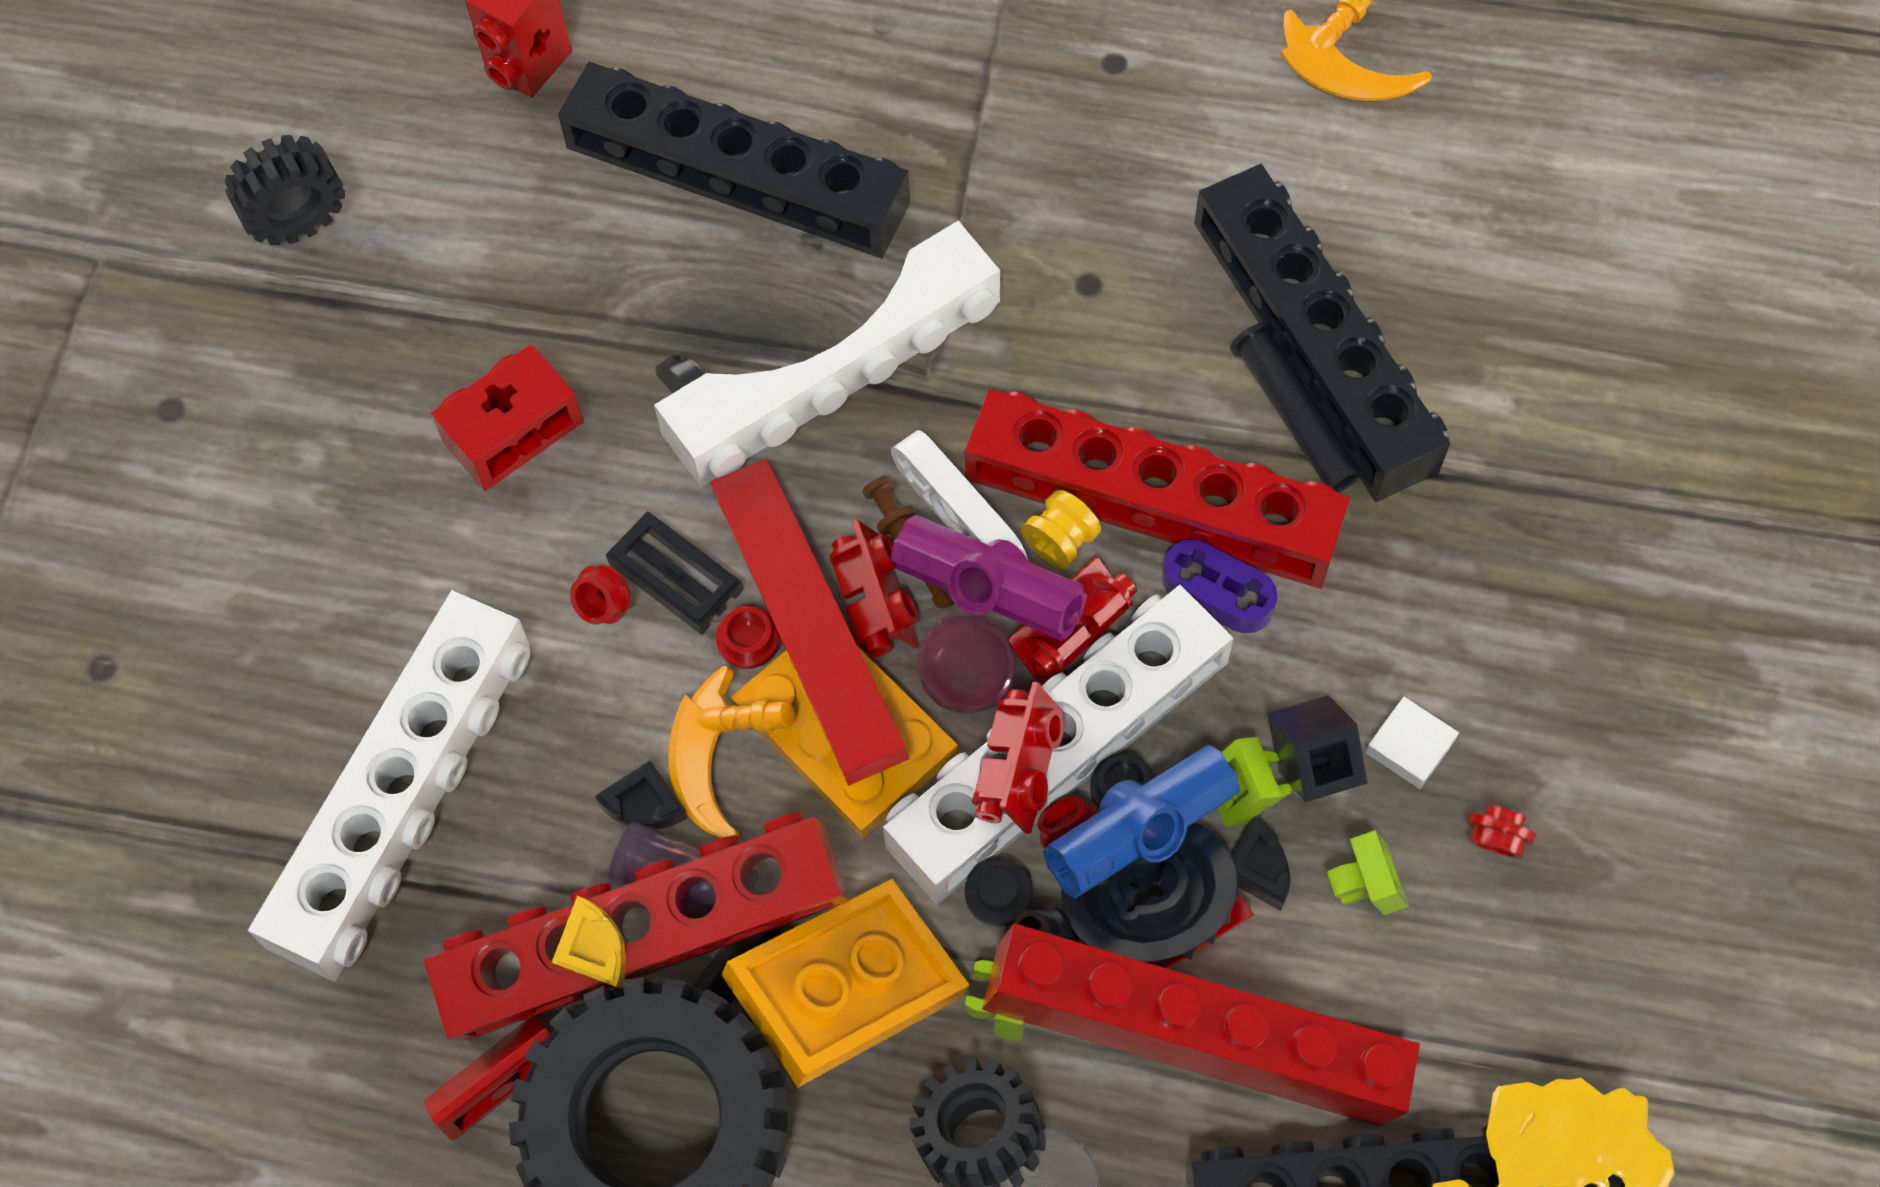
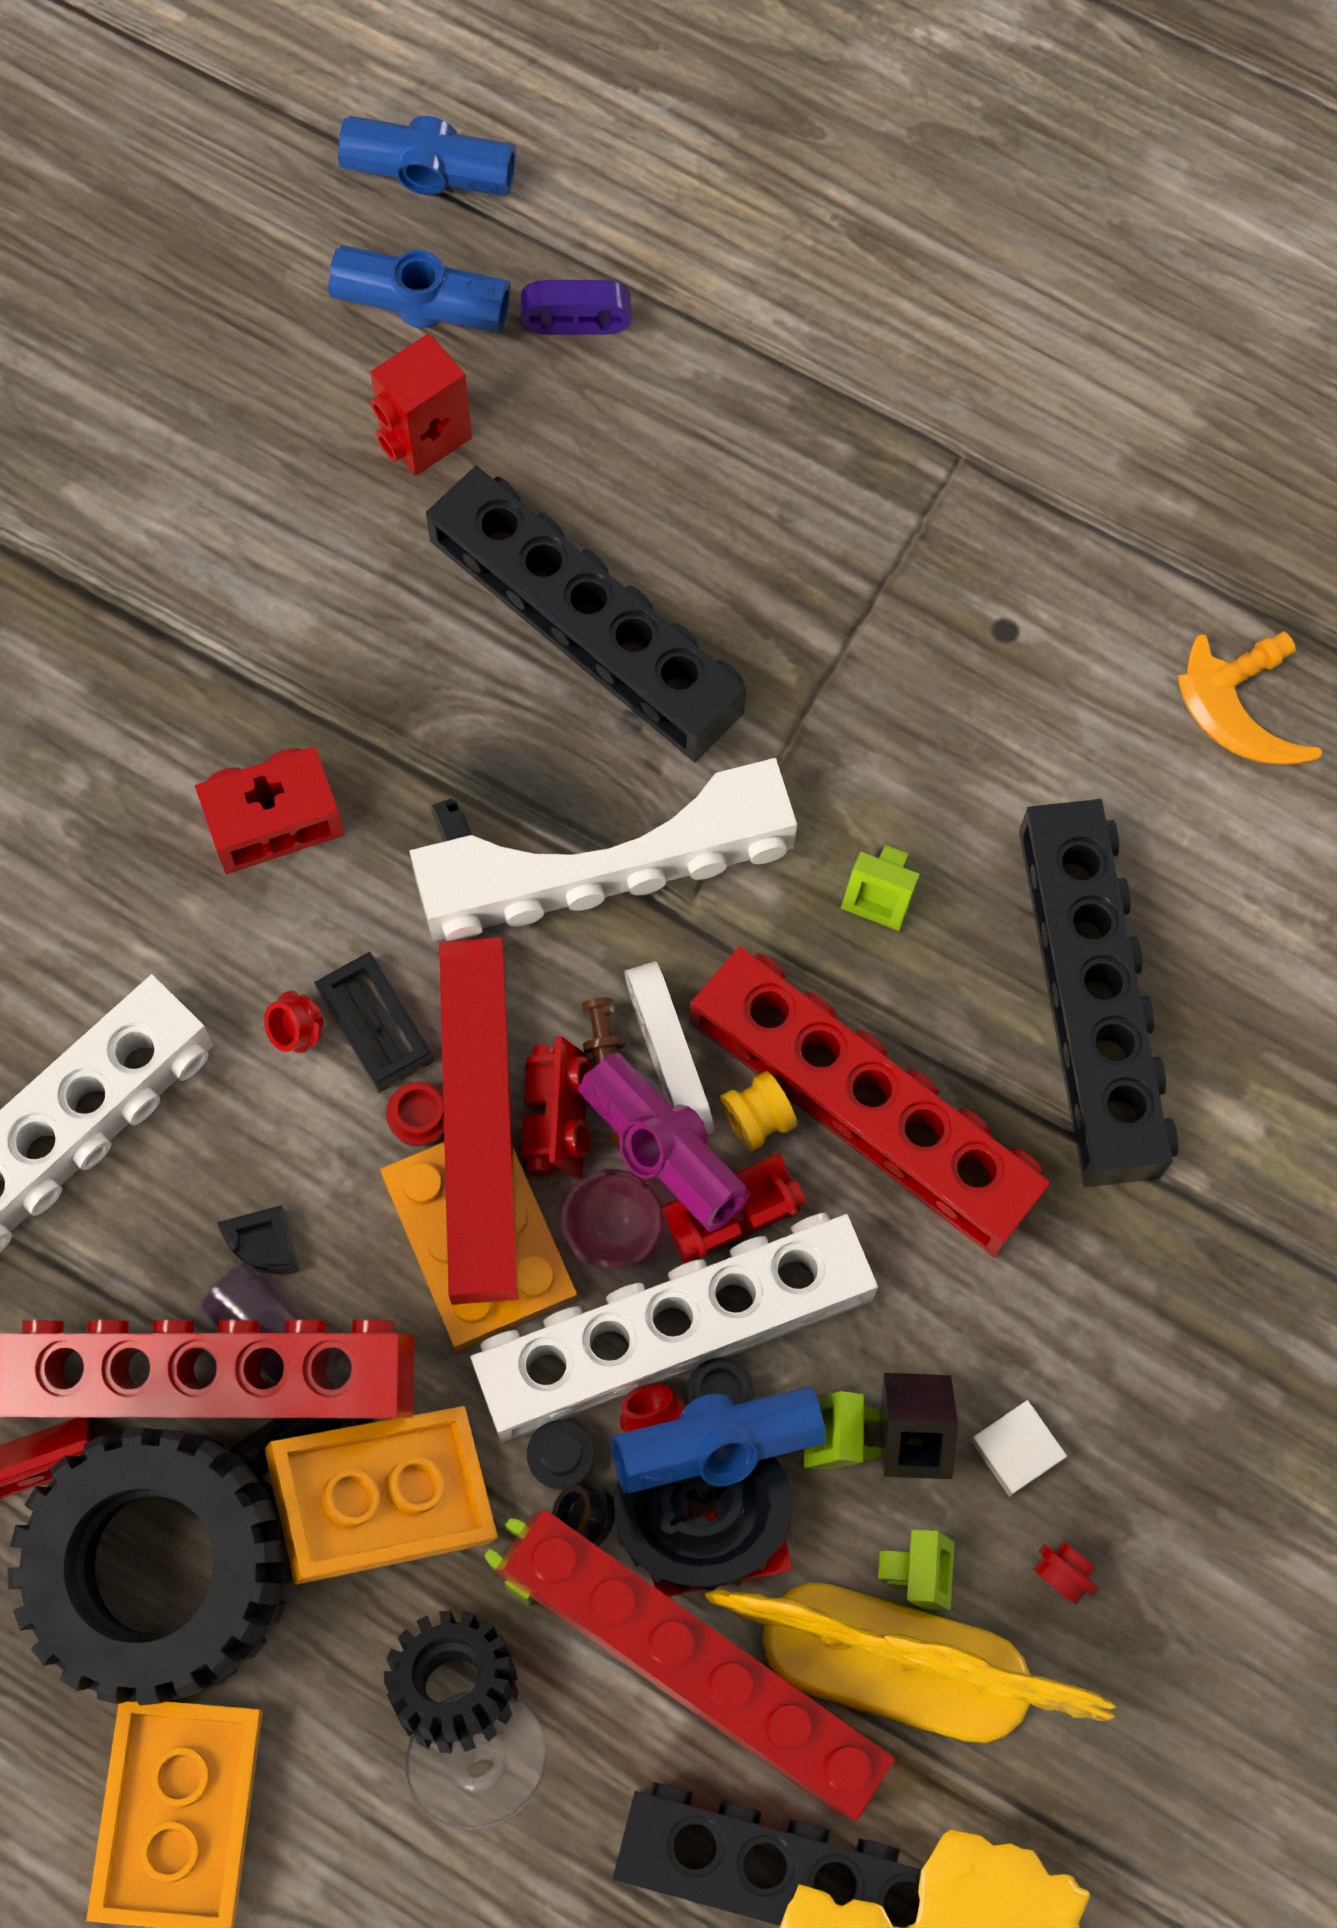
camera: 15 degrees right, 5 degrees up
black tyre [225,135,345,245] -> none
yellow tile [552,896,627,988] -> none
light orange piece [668,666,795,839] -> none
red hinge [971,682,1064,834] -> none
dark purple beam [1162,540,1278,633] -> none
black pin [1230,322,1362,493] -> none
black tile [1232,817,1291,911] -> none
none -> yellow plant [704,1582,1116,1744]
none -> lime tile [841,844,920,931]

